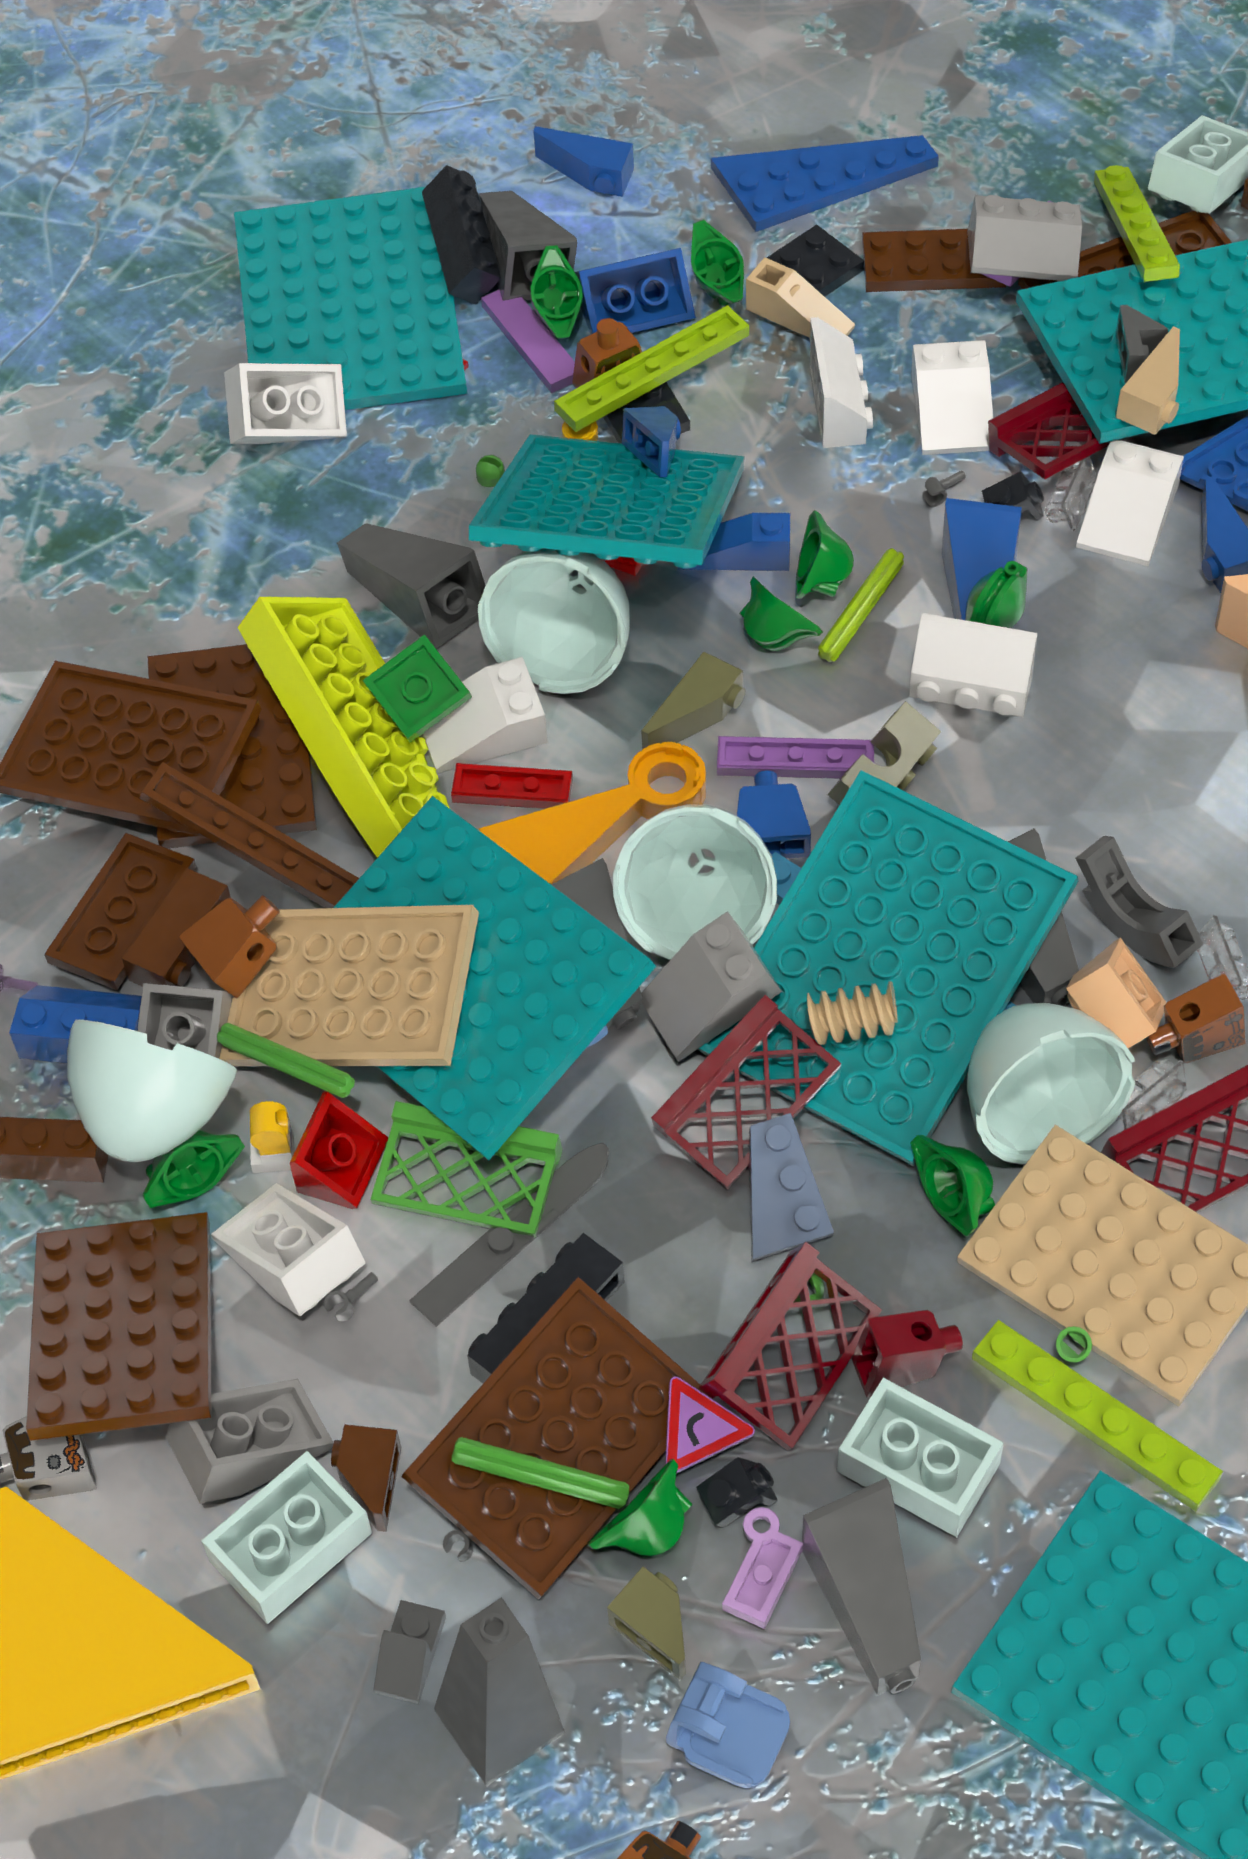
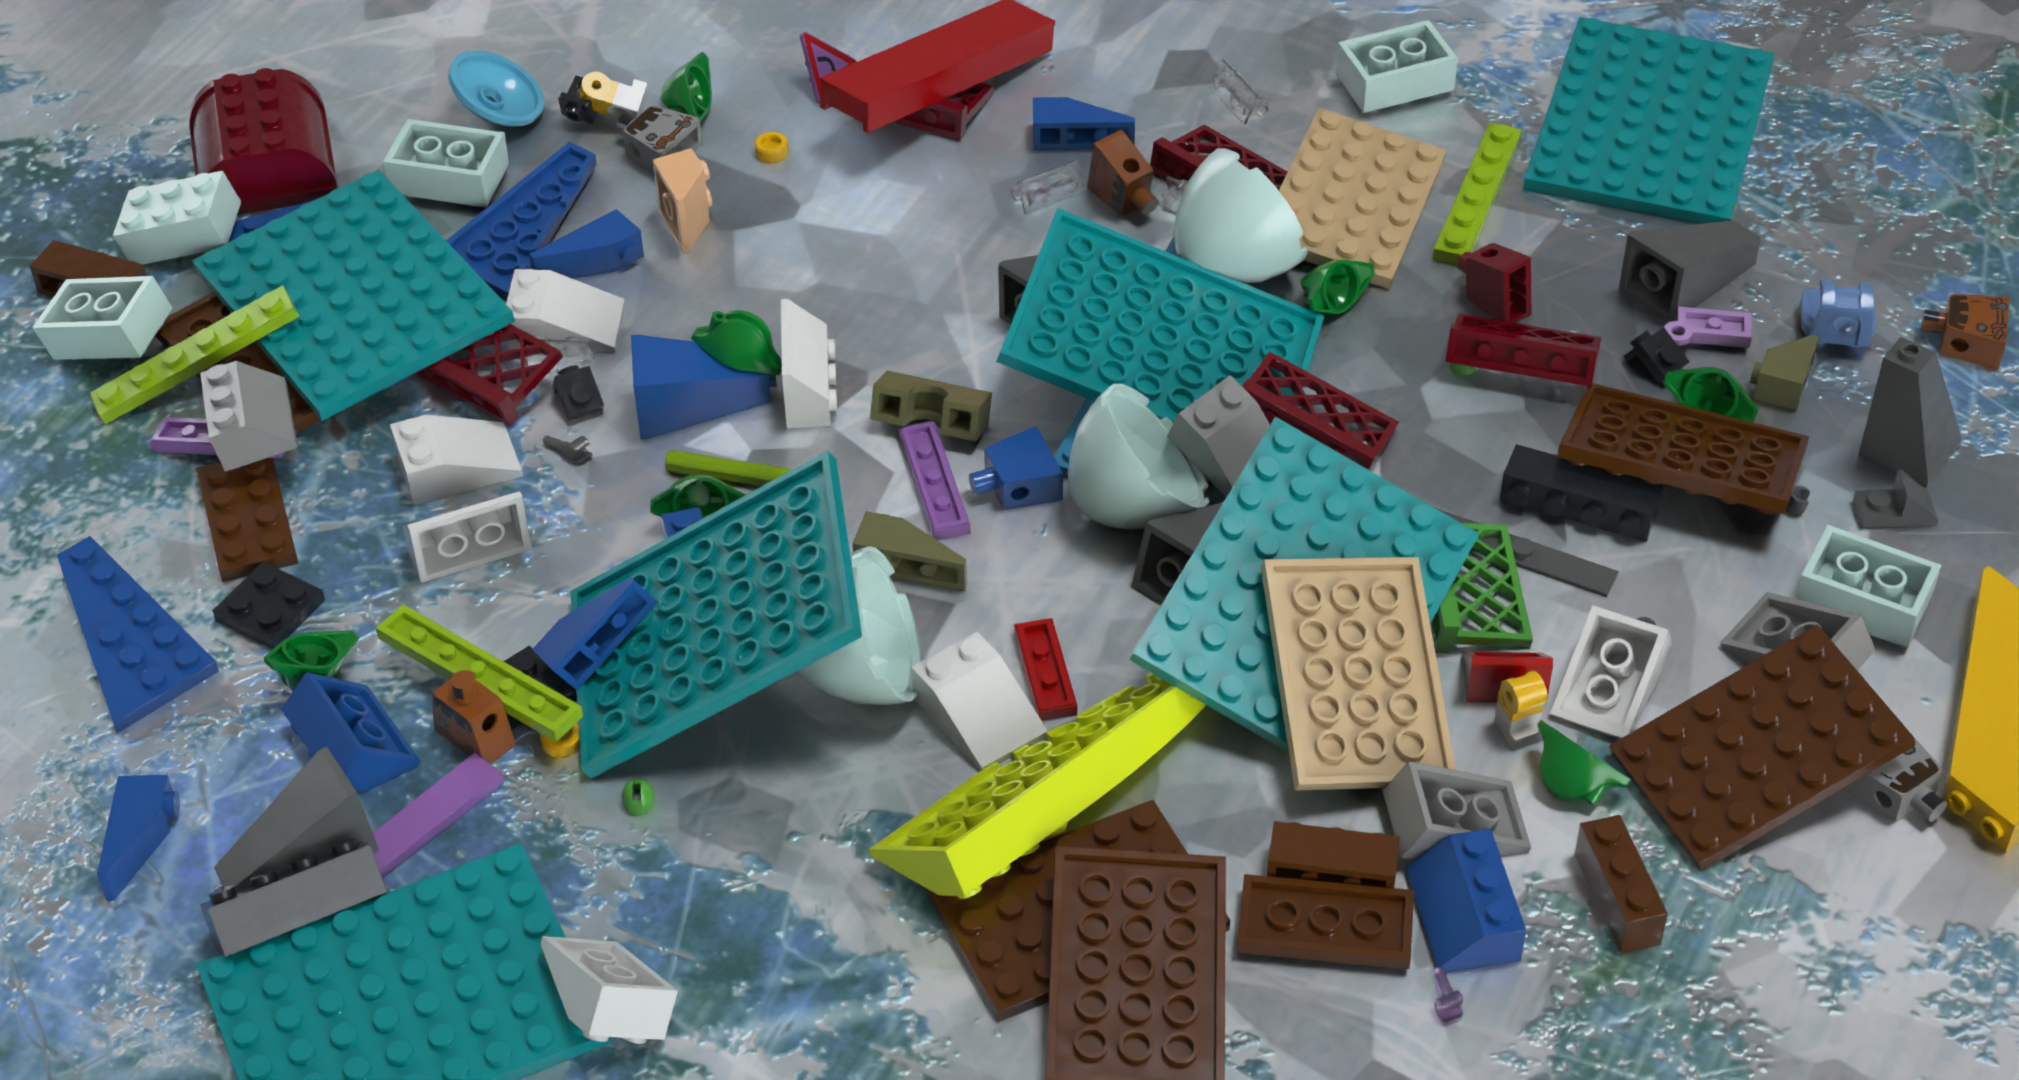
camera: 110 degrees left, 10 degrees down
light aqua piece [67,1020,237,1162] -> none
reddish brown plate [140,762,359,908] -> none
dark orange torso [179,895,280,998] -> none
bright green axle [217,1023,355,1098] -> none
reddish brown slope [331,1424,402,1532] -> none
dark grey slope [337,523,486,649] -> none
green plate [362,634,472,743] -> none
bright green axle [452,1437,629,1509] -> none
light orange piece [479,742,706,884] -> none
green hat [530,245,583,339] -> none
piece [665,1377,755,1474] -> none
tan slope [746,257,855,338] -> none
sand blue wing [749,1113,834,1262] -> none
tan piece [807,981,898,1045] -> none
light aqua brick [837,1378,1004,1538] -> none
bright green hinge [1056,1326,1092,1362] -> none
light nougat slope [1066,938,1167,1048] -> none
dark grey arch [1075,836,1204,968] -> none
dark grey slope [1116,305,1168,383] -> none
tan slope [1116,326,1180,435] -> none

